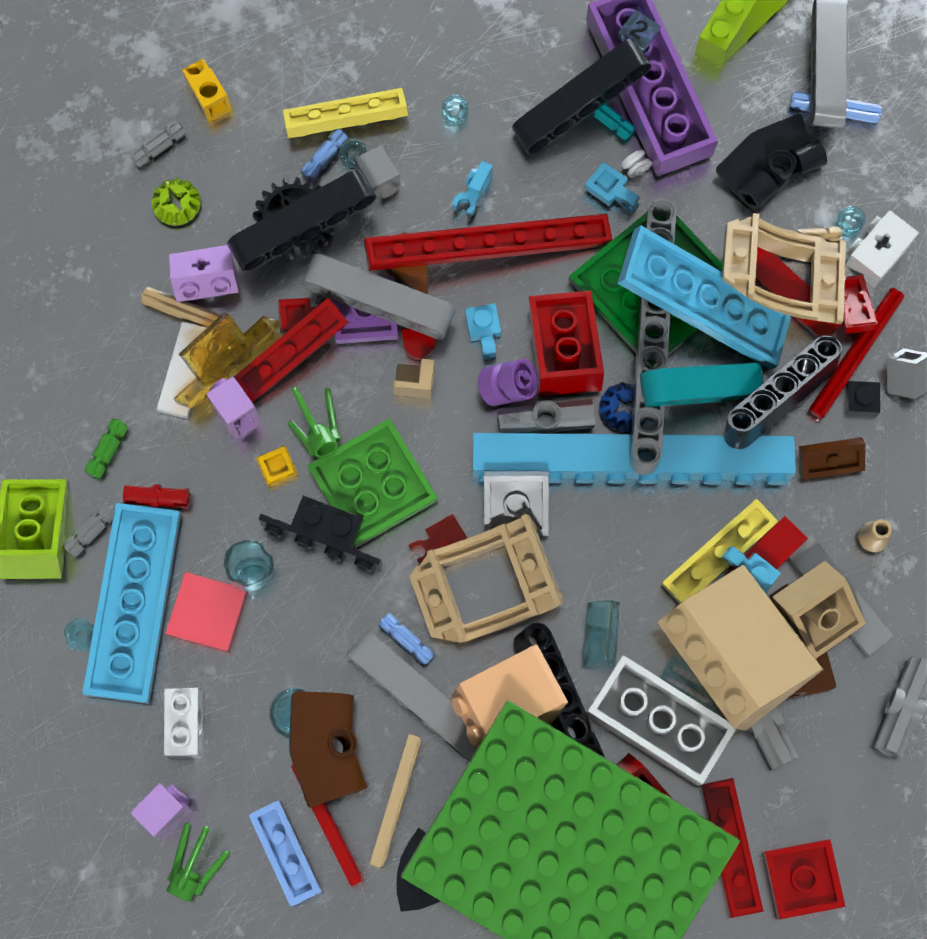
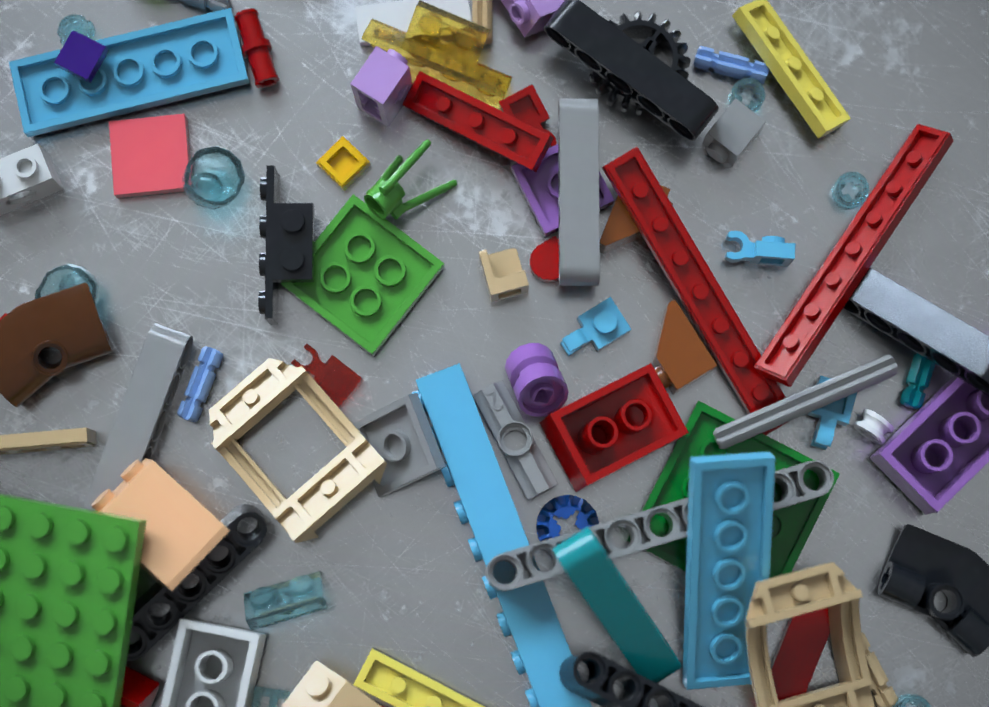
camera: 70 degrees right, 5 degrees up
none -> dark purple tile [54,30,109,83]
none -> dark orange slope [653,299,717,395]
none -> light grey axle [713,355,899,449]
none -> red tile [754,124,954,387]

